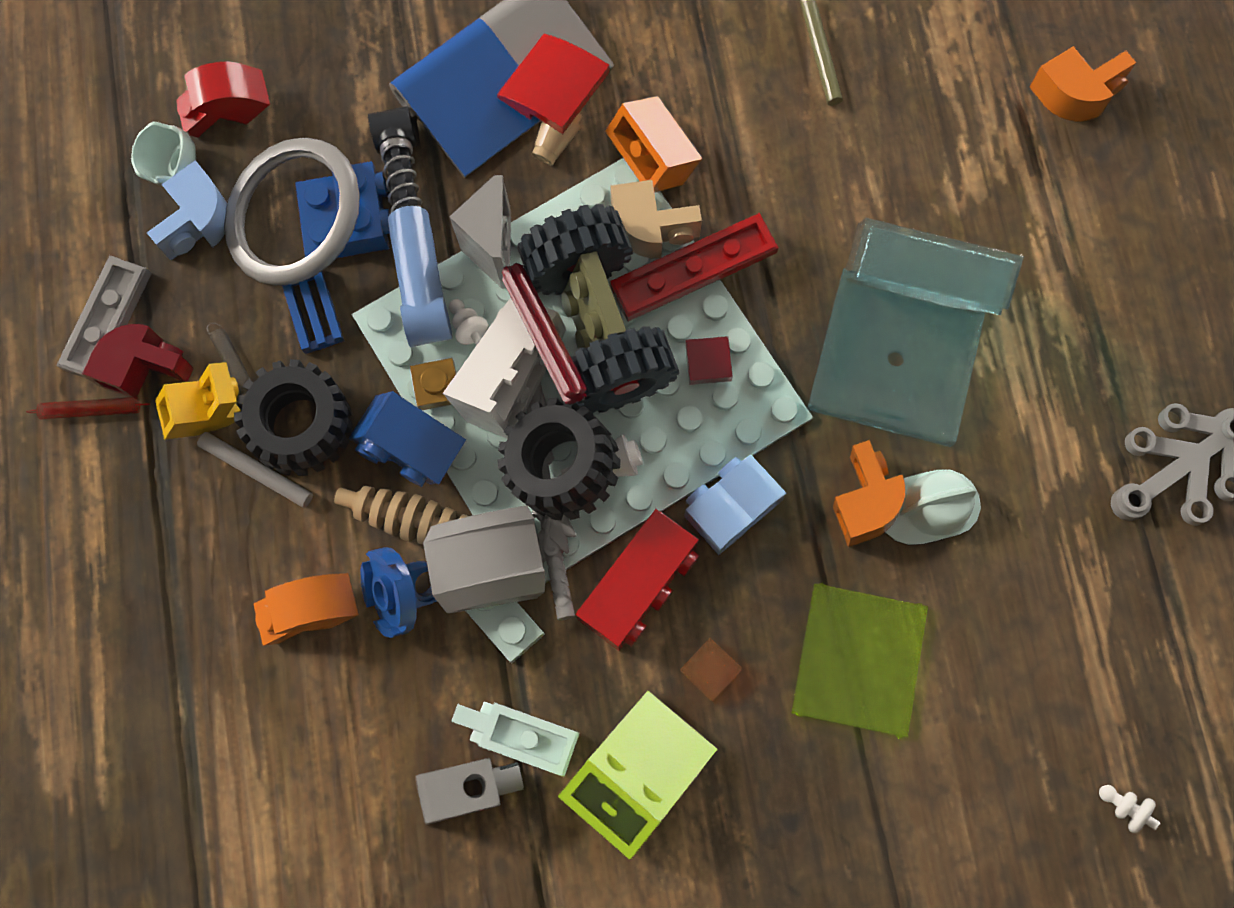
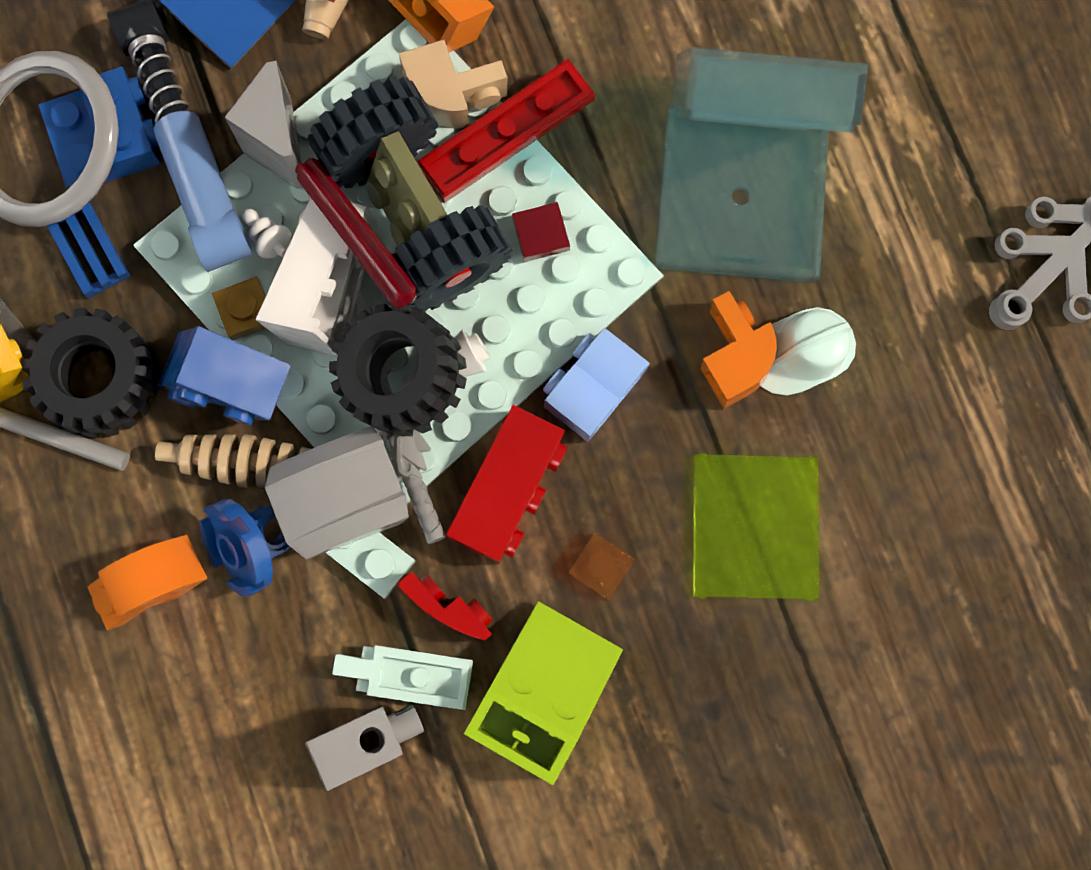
camera: 25 degrees left, 5 degrees up
white hair [1099,785,1160,833] -> none
none -> red slope [397,572,493,641]

